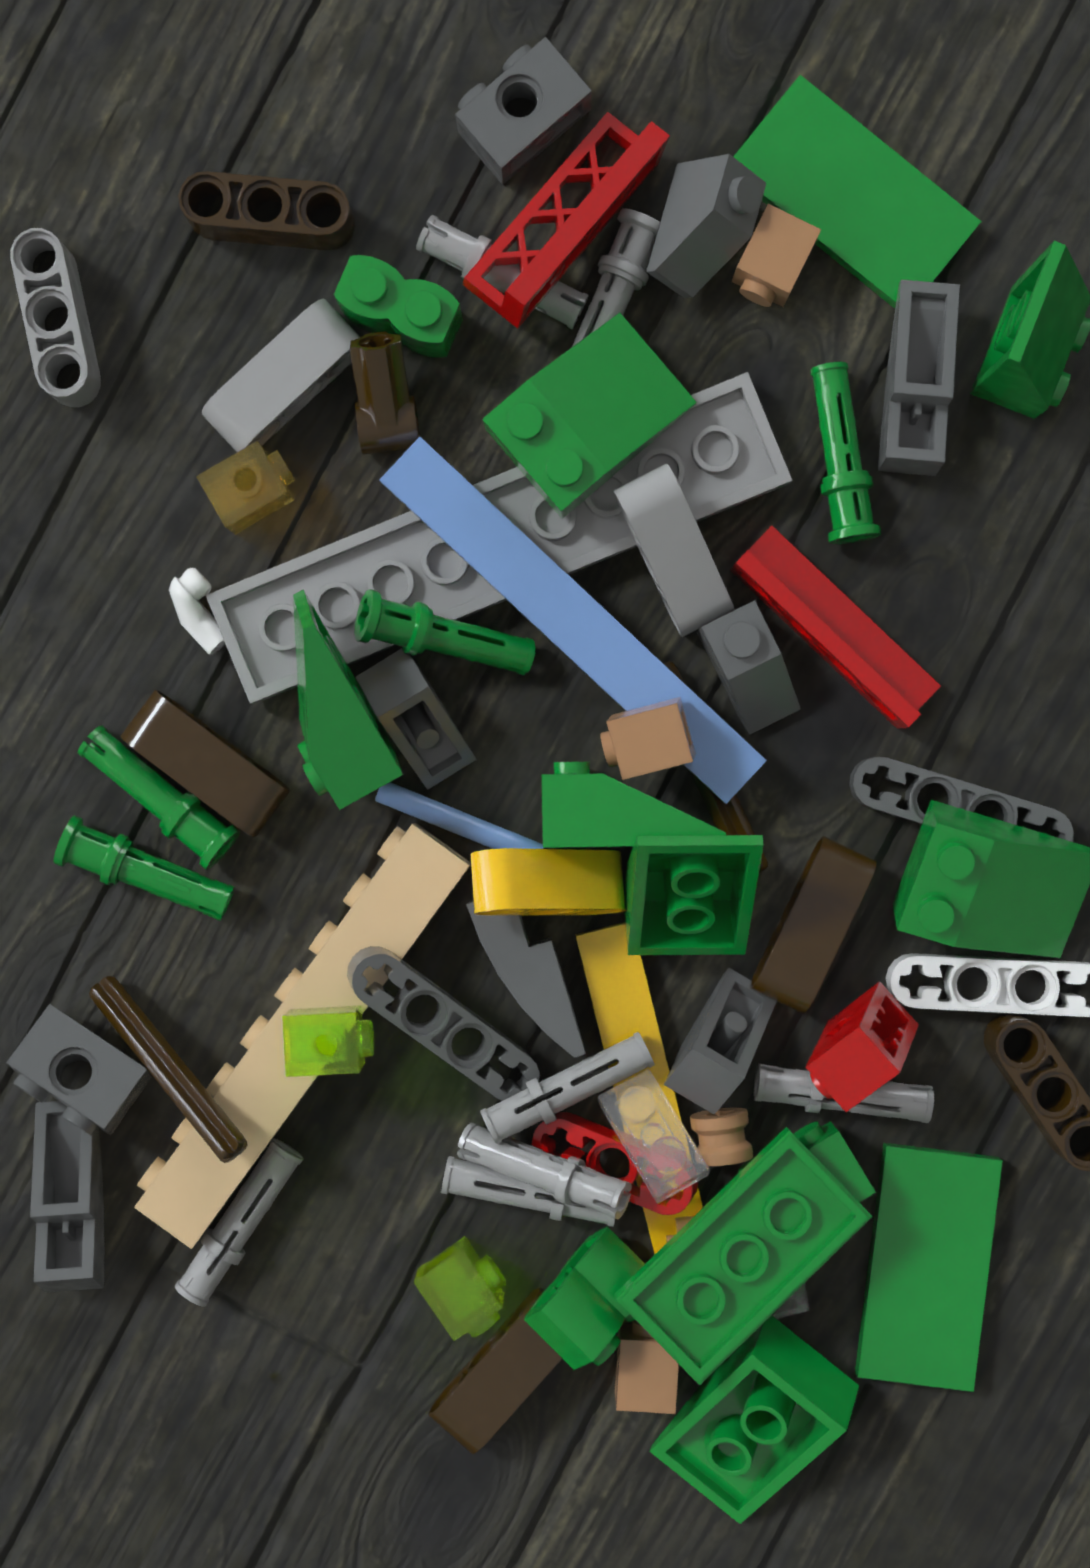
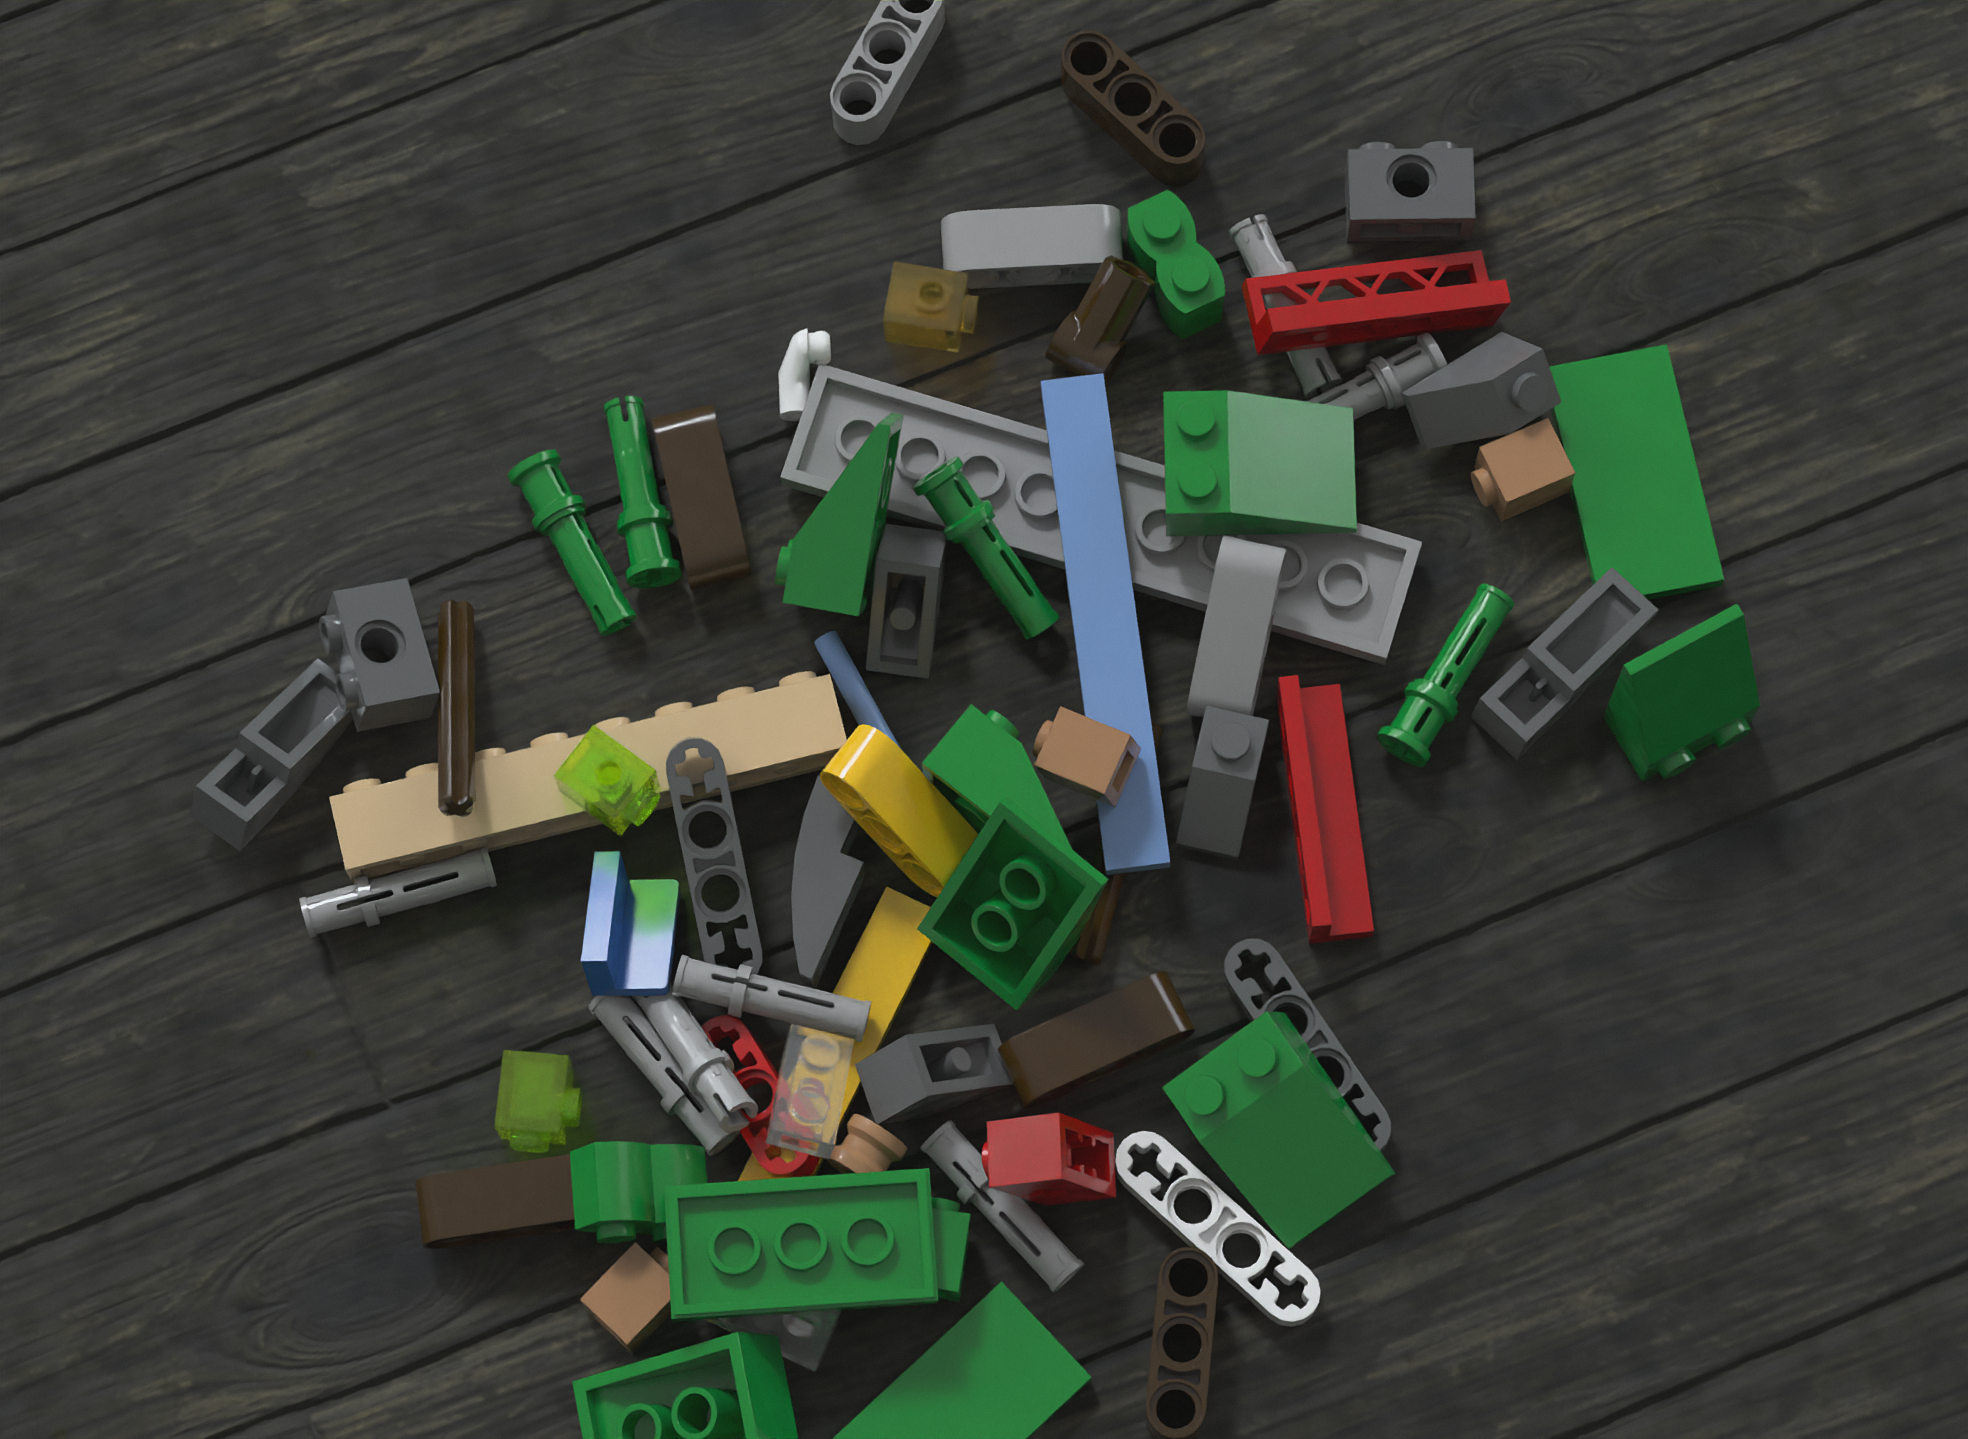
camera: 45 degrees right, 15 degrees down
none -> panel [581,851,681,996]

